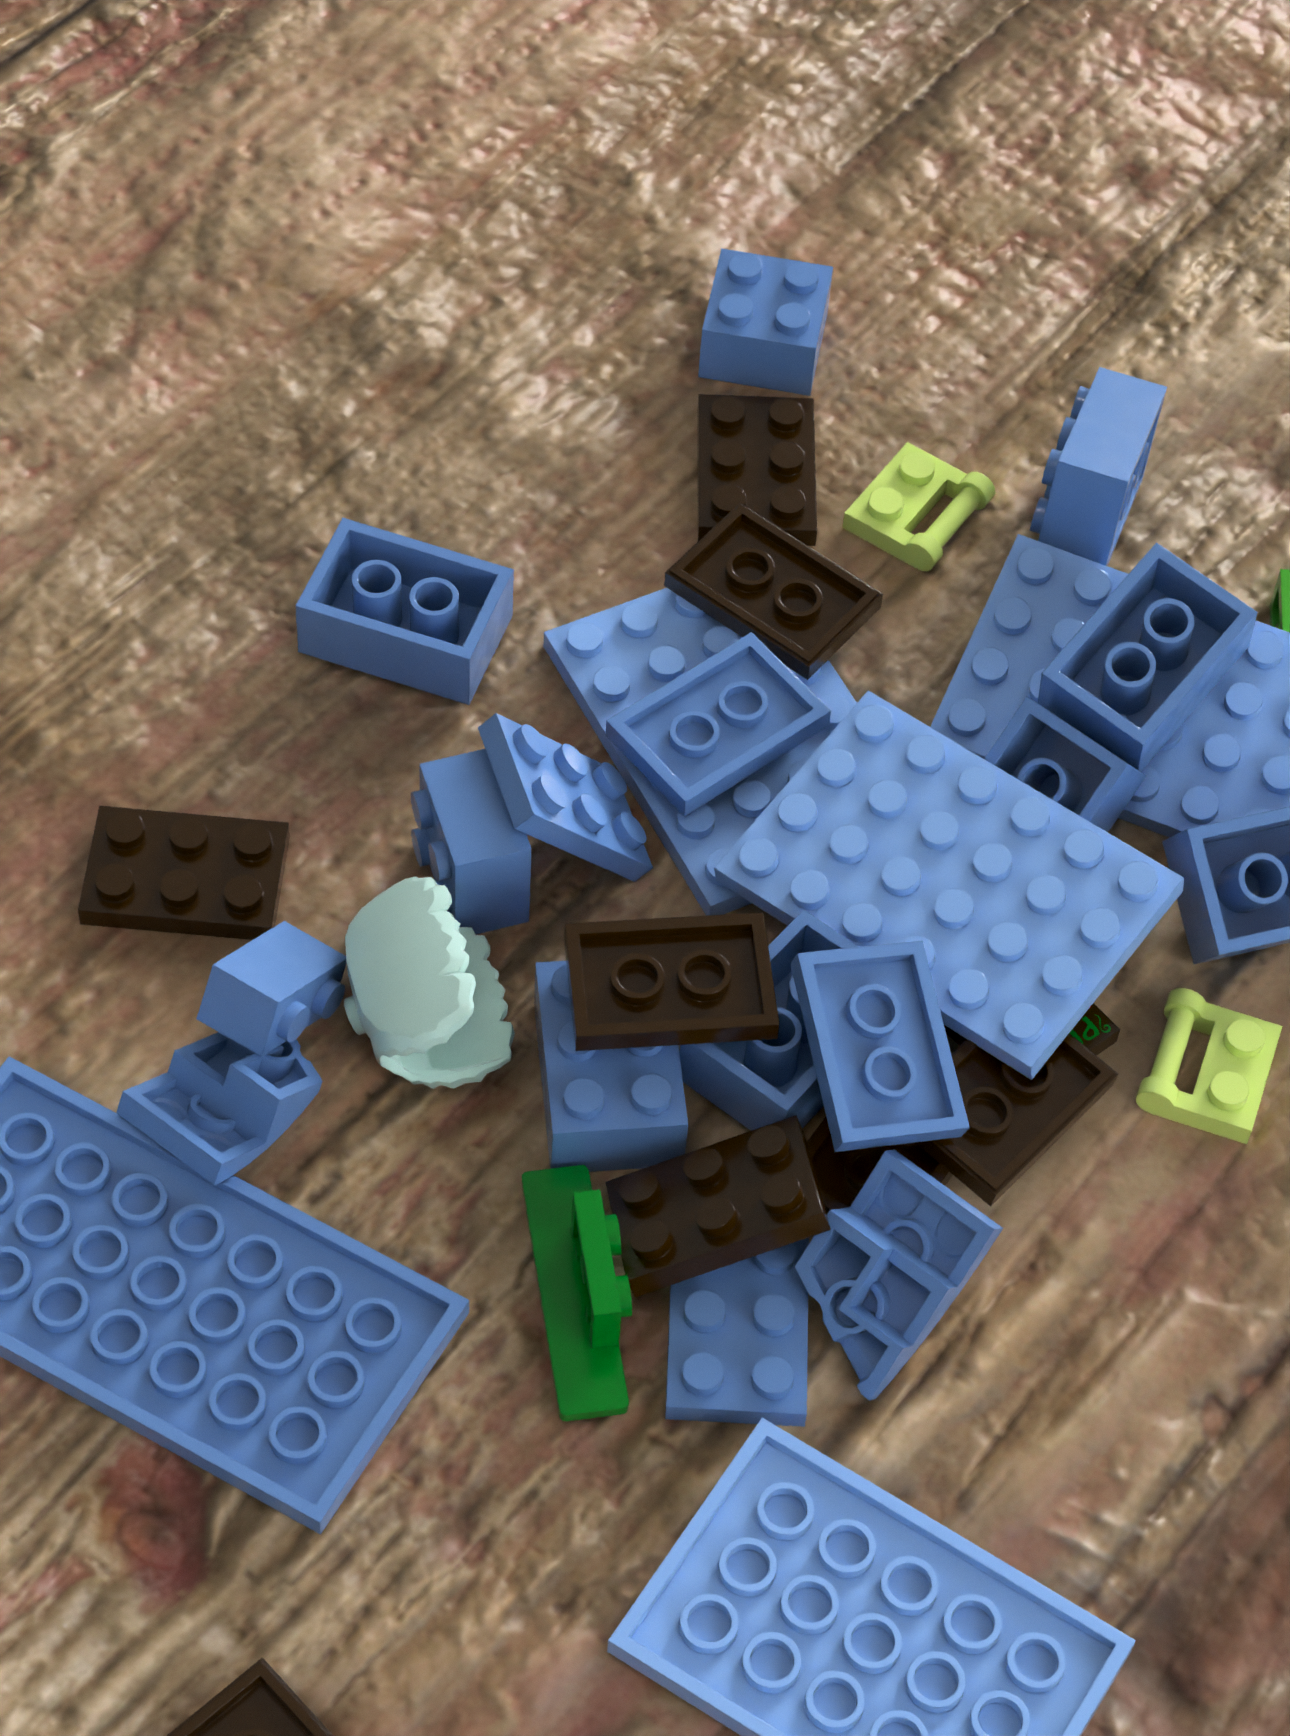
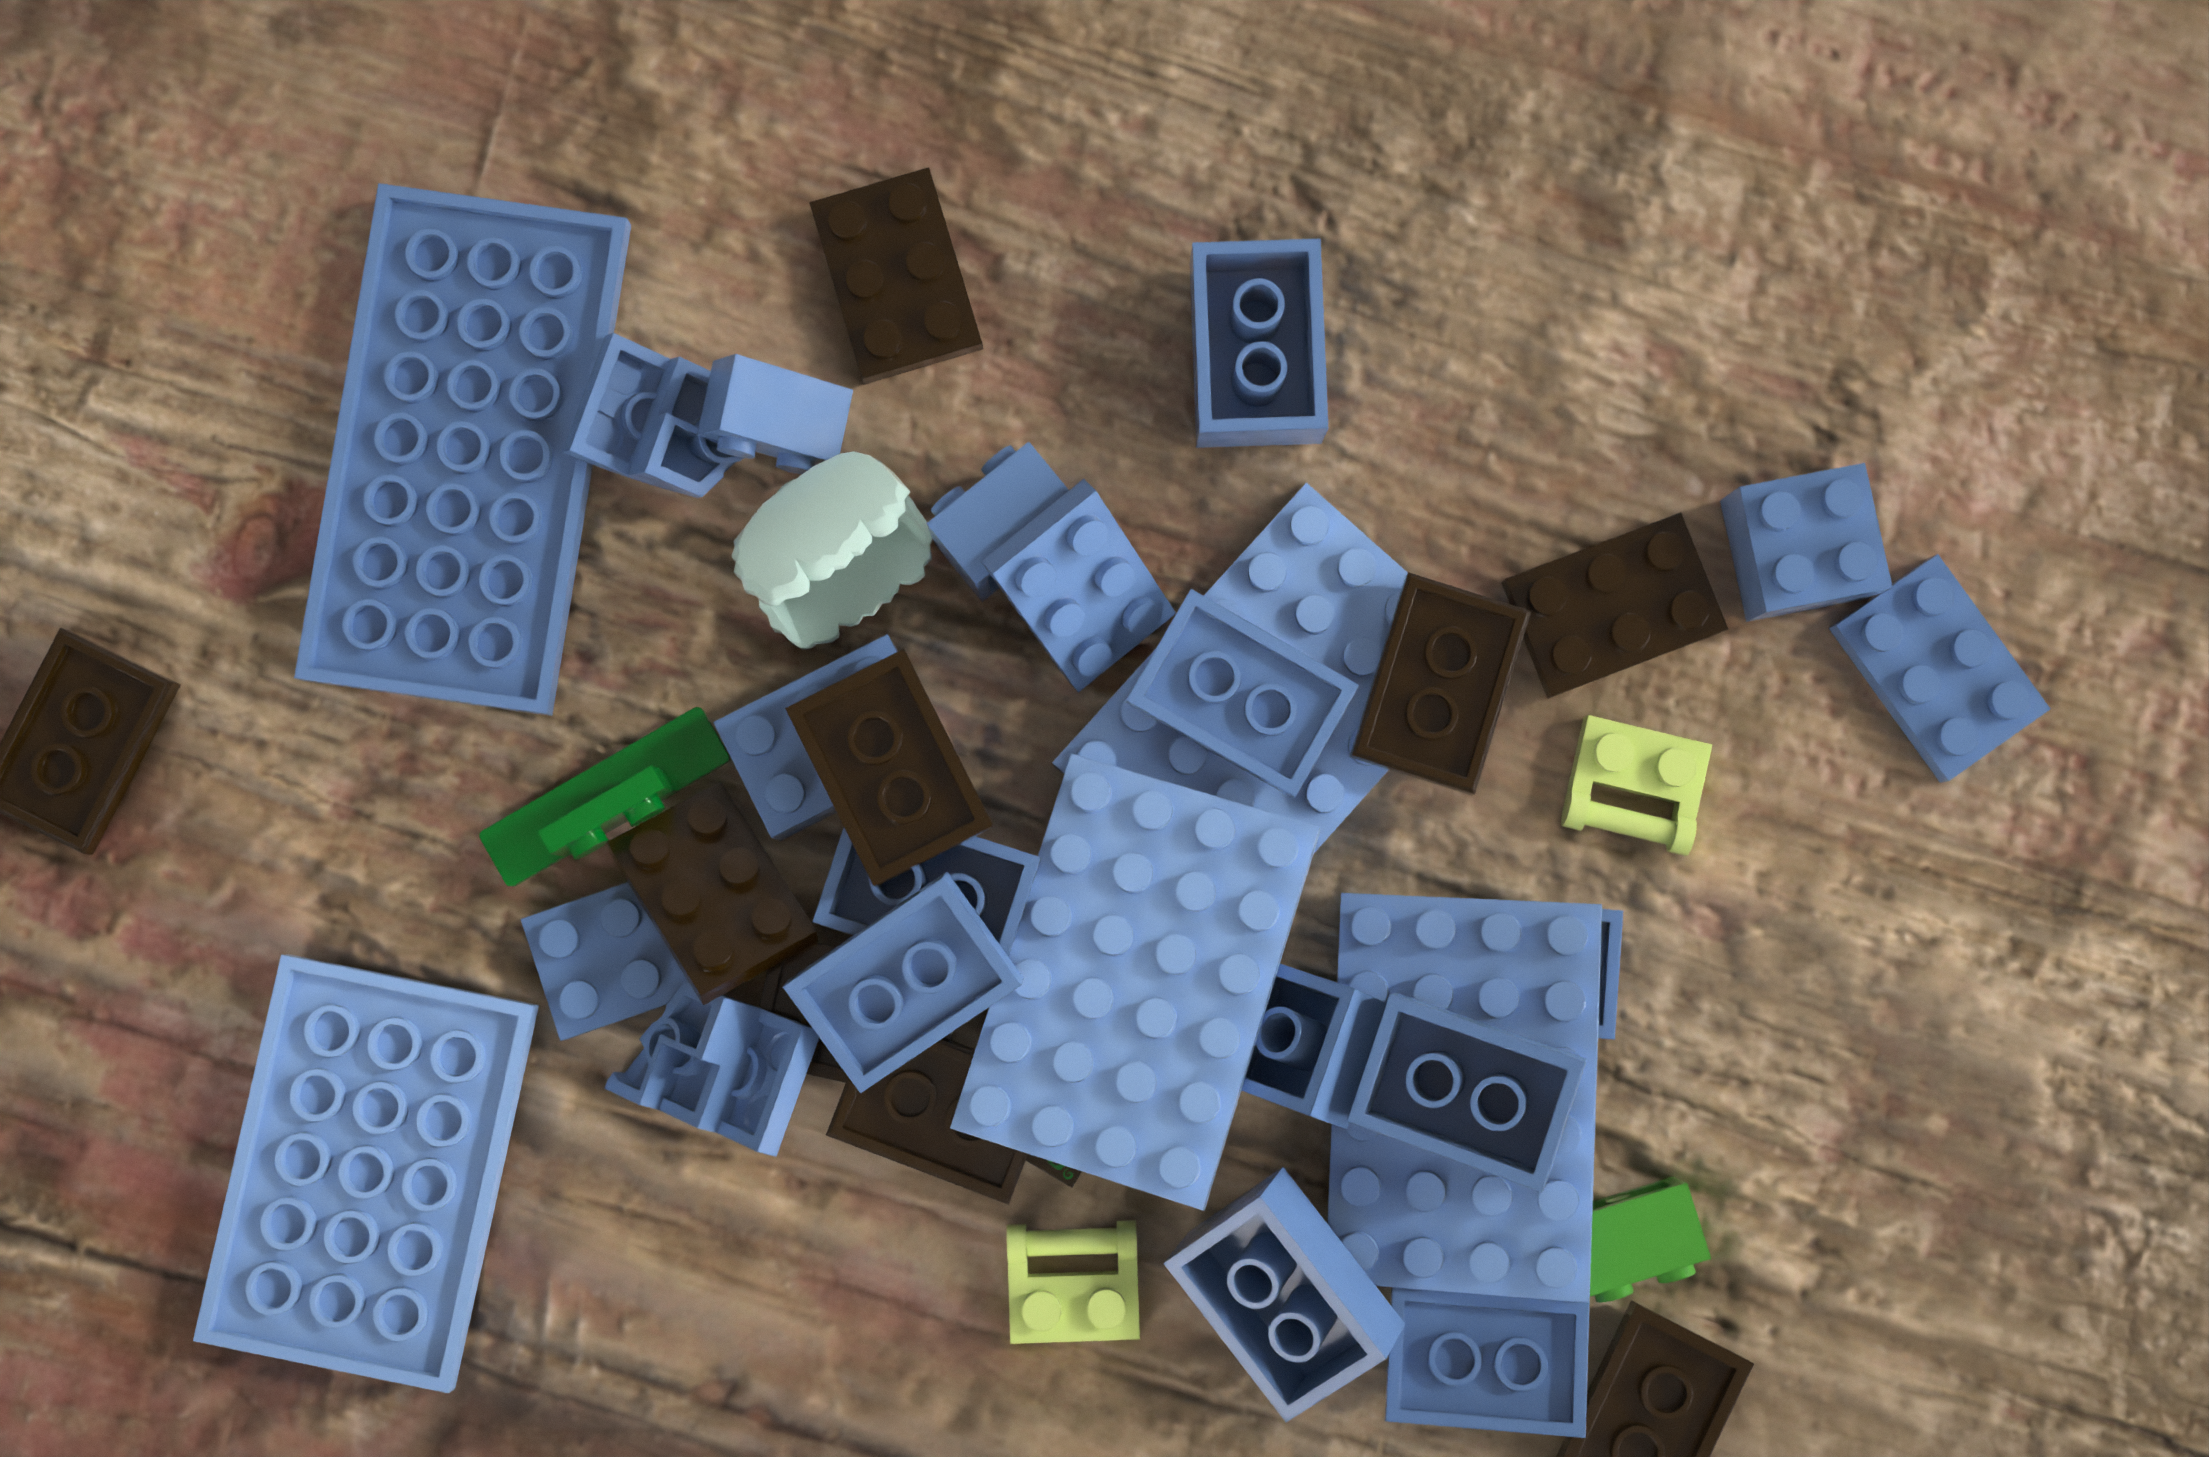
camera: 70 degrees right, 30 degrees up
medium blue brick [1030,367,1167,566] -> none
none -> medium blue plate [1829,554,2051,783]

